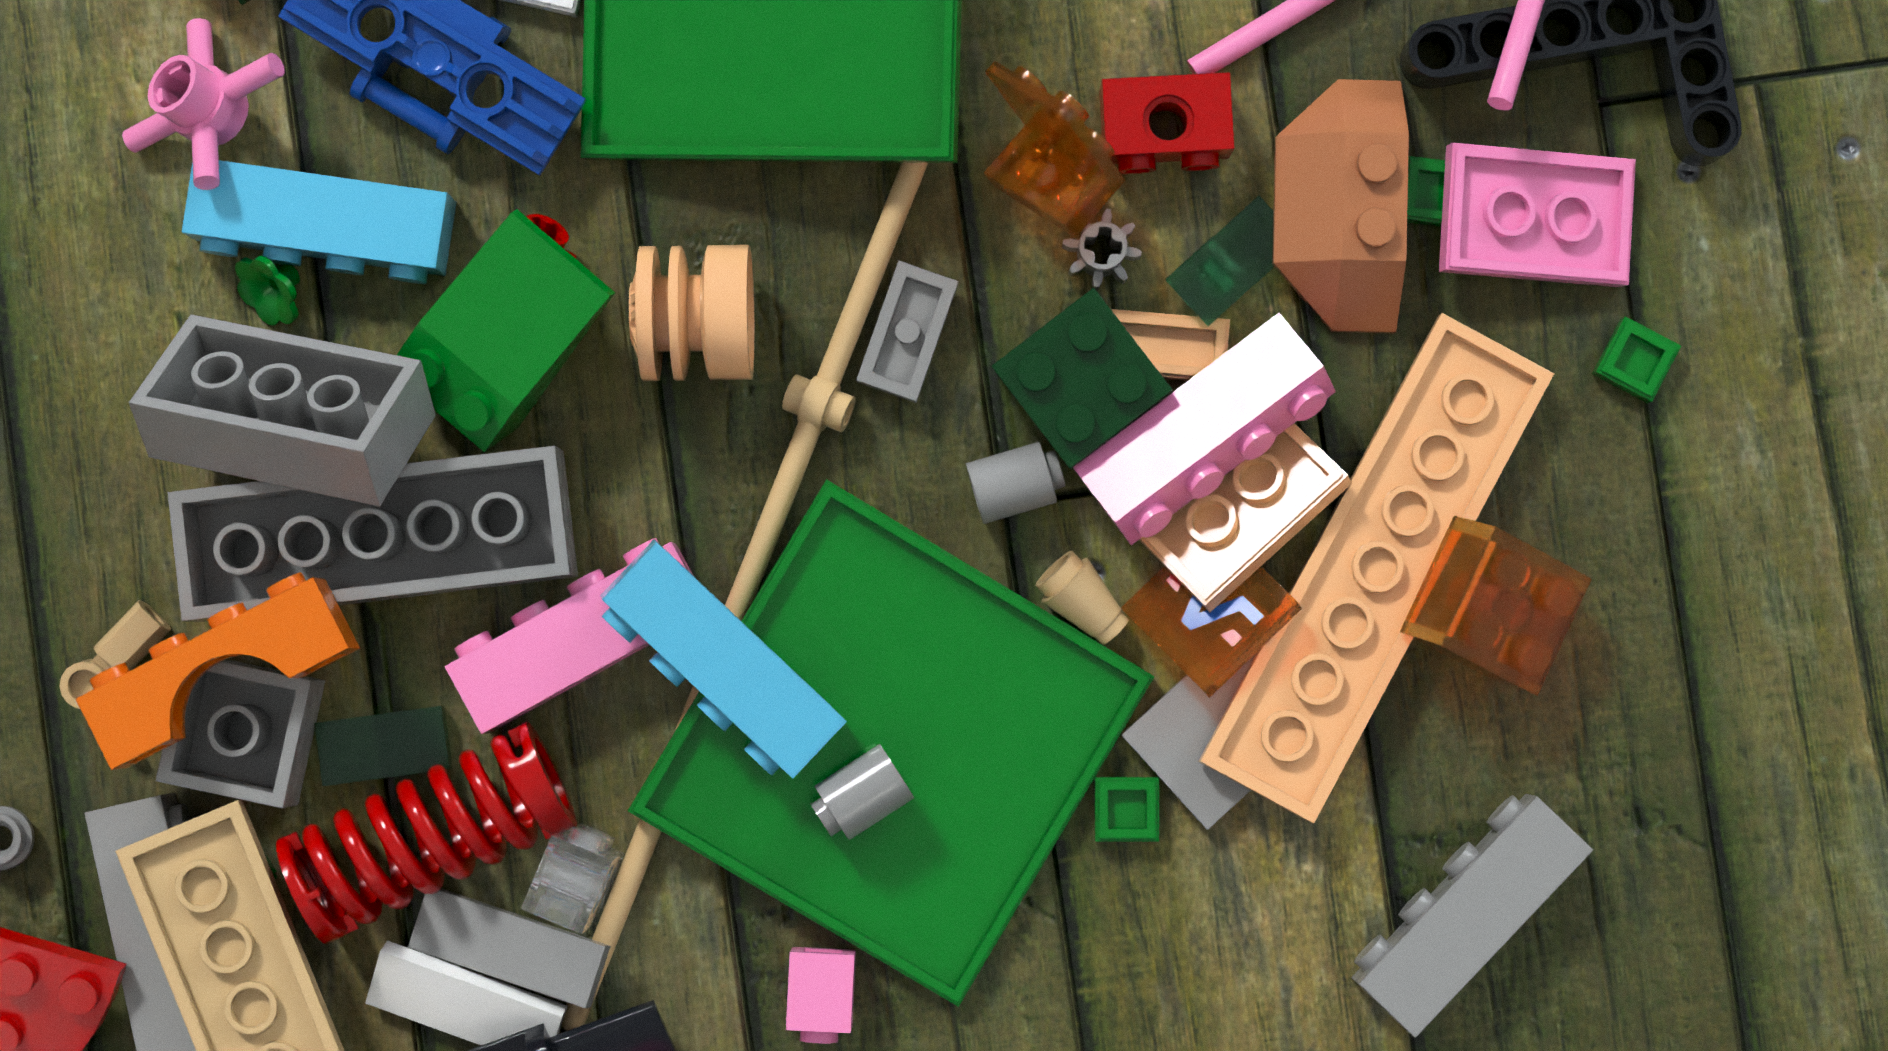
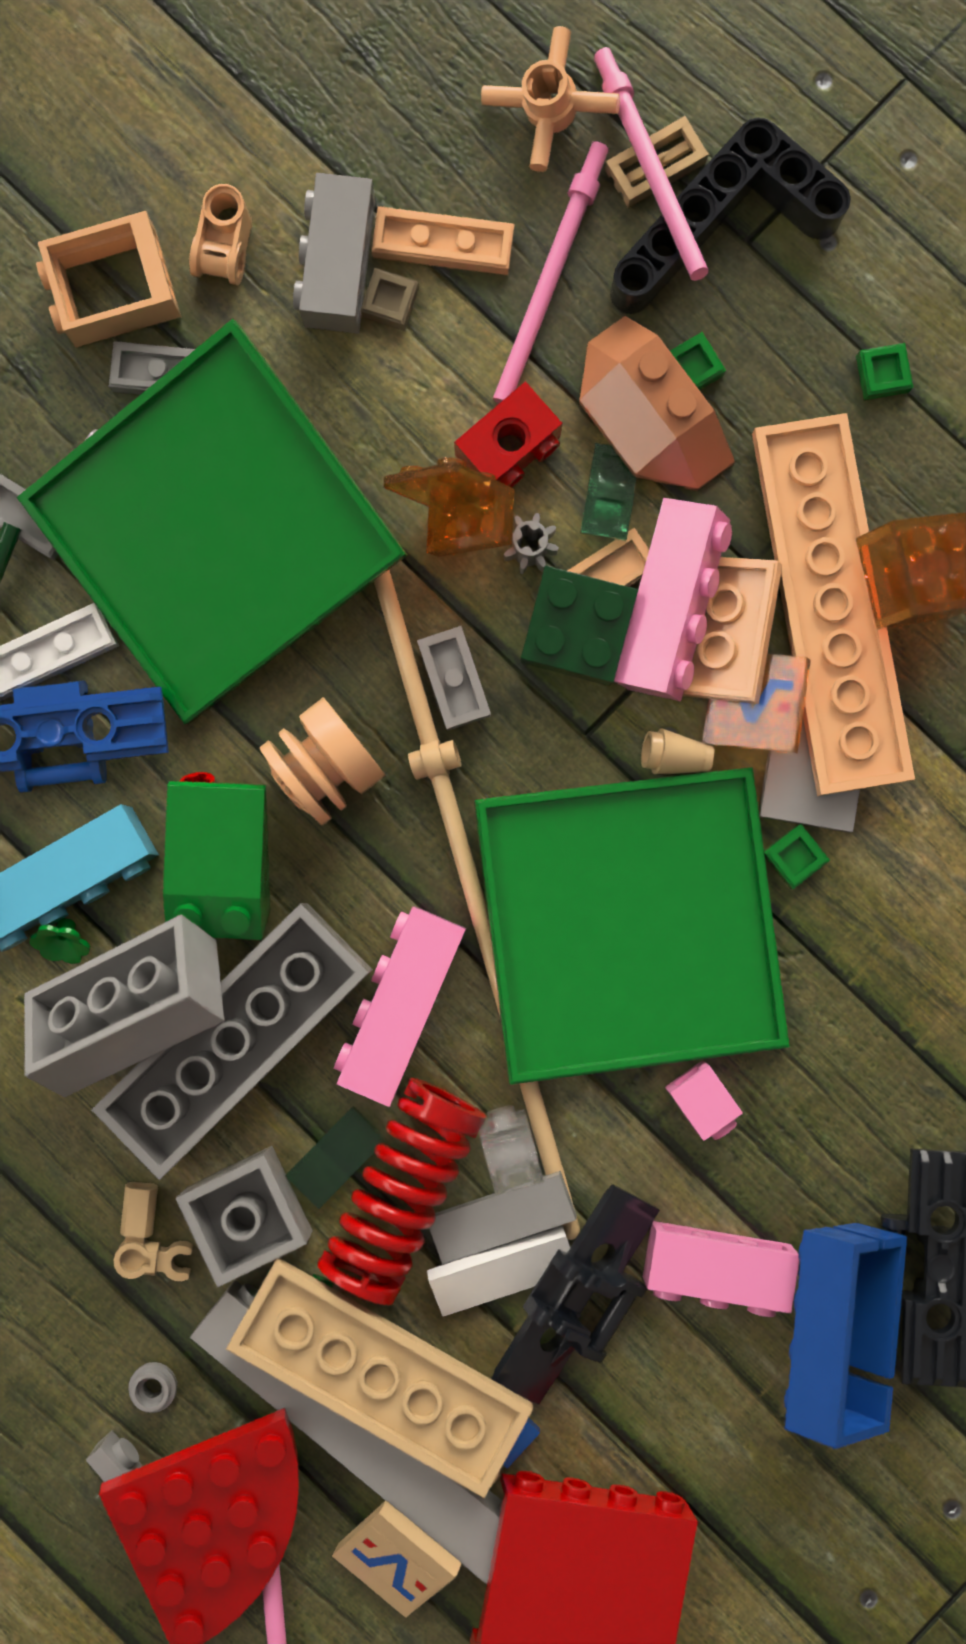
camera: 35 degrees left, 0 degrees up
orange arch [76,572,360,770] -> none
medium azure brick [600,539,847,779] -> none
light grey brick [811,744,914,840] -> none
light grey brick [965,442,1065,524] -> none
bright pink tile [1439,143,1636,287] -> none

